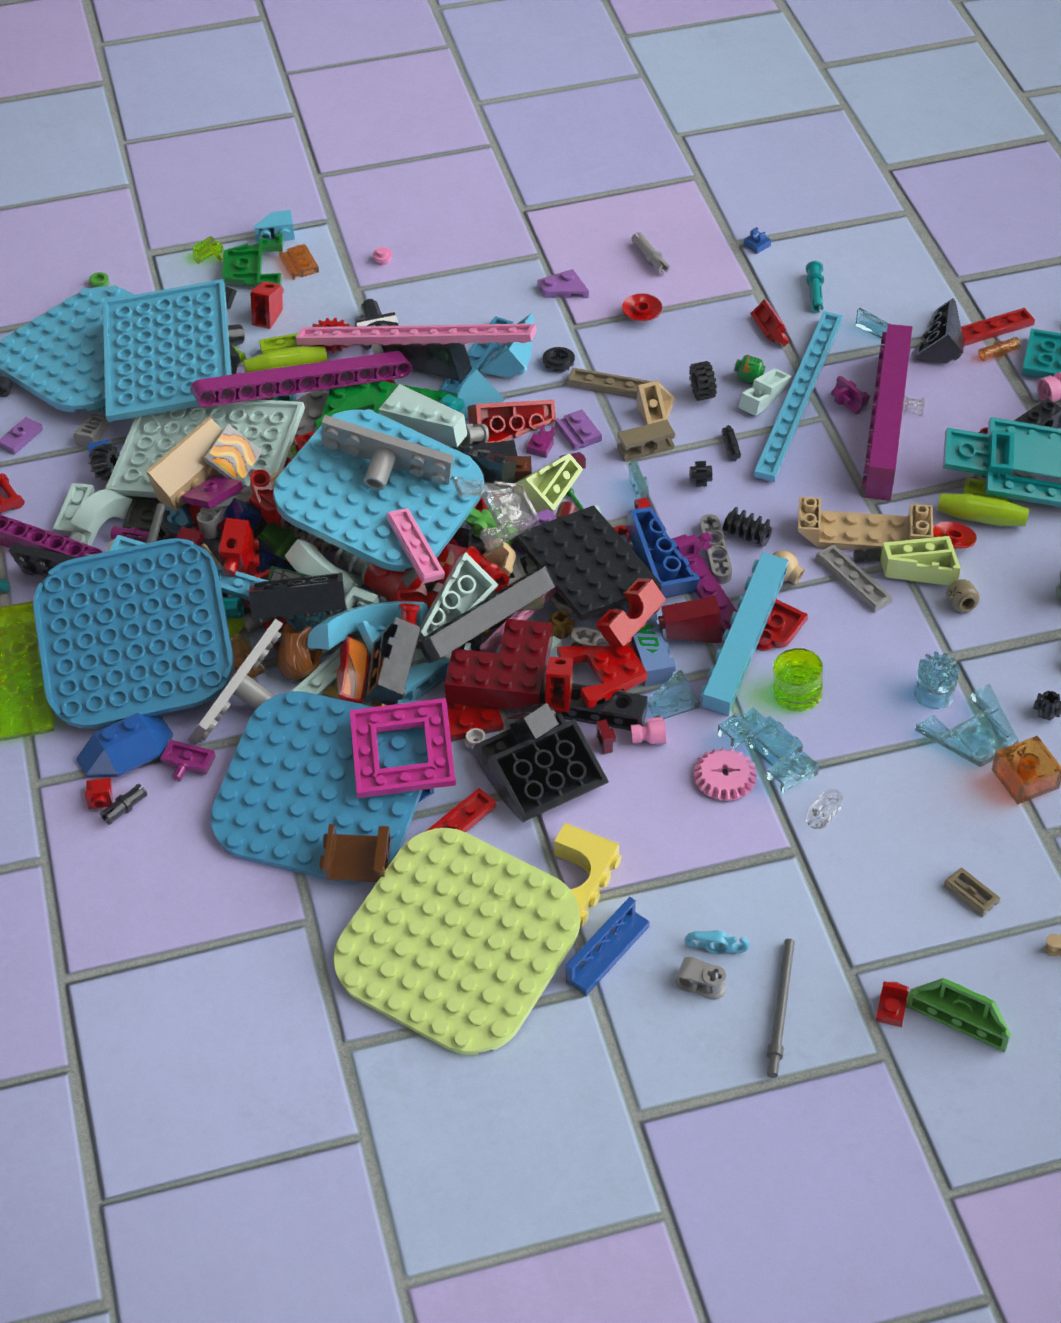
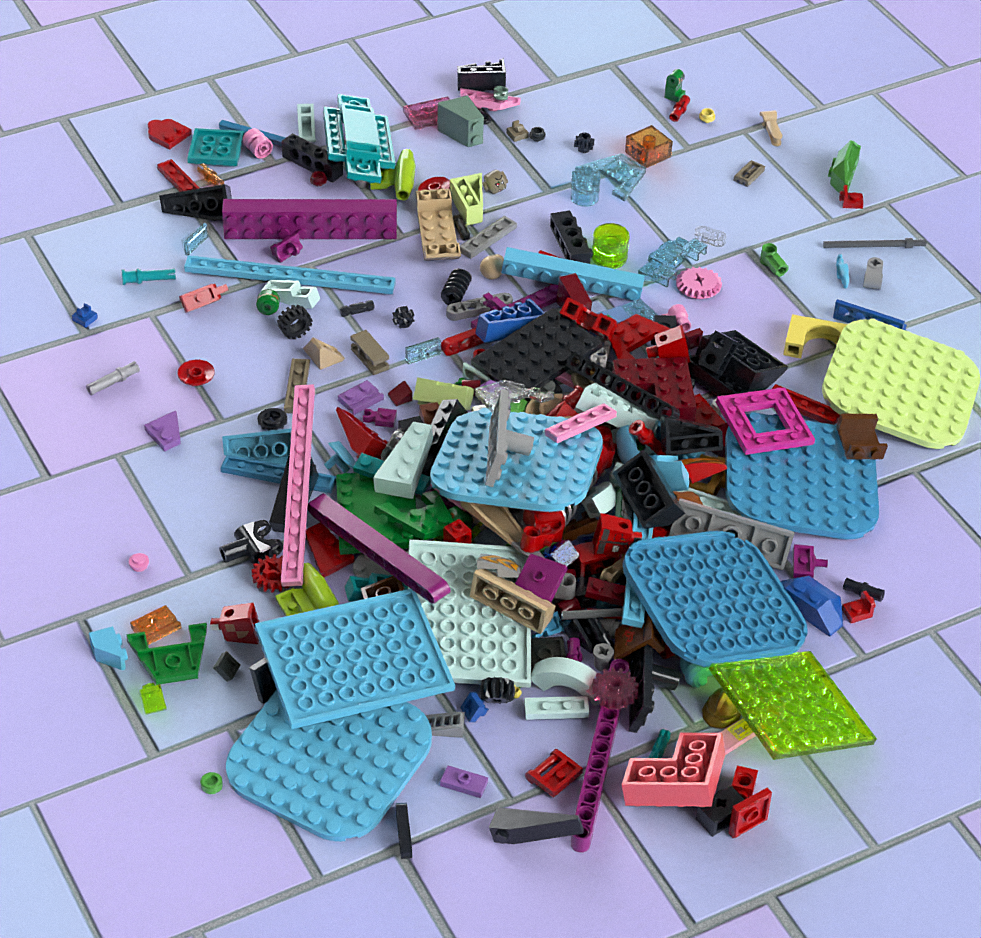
camera: 105 degrees left, 5 degrees down
none -> black brick [550,210,593,264]
none -> clear pink gear [592,667,639,710]
none -> bright green piece [760,243,789,277]

